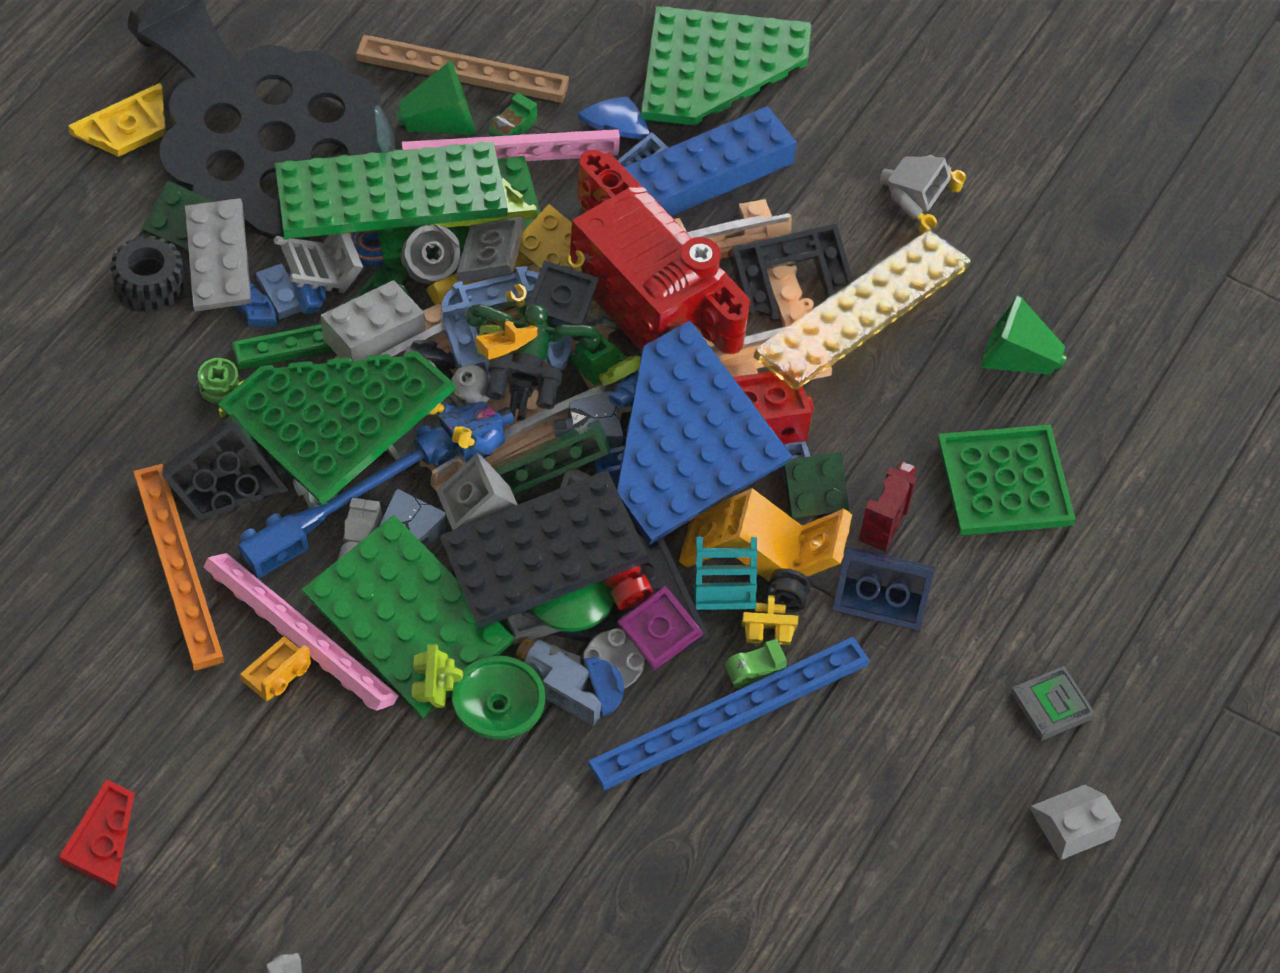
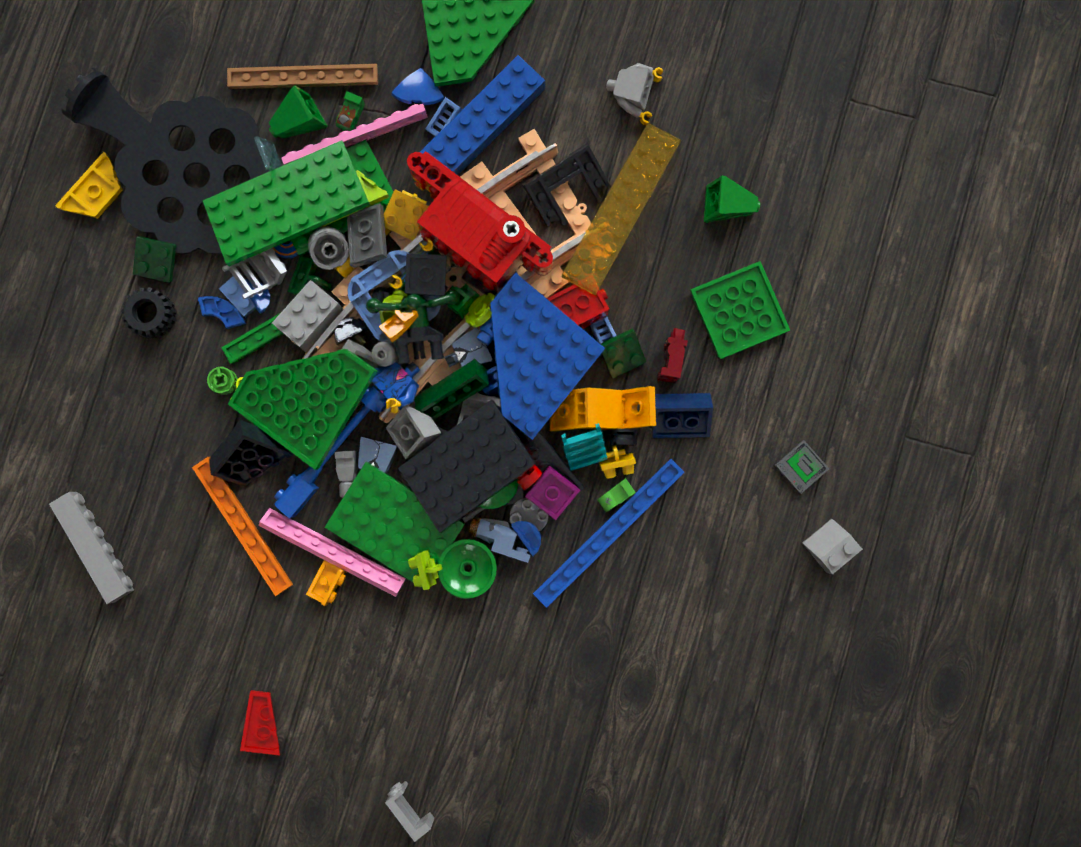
camera: 10 degrees left, 30 degrees up
light grey plate [185,198,252,311] -> none

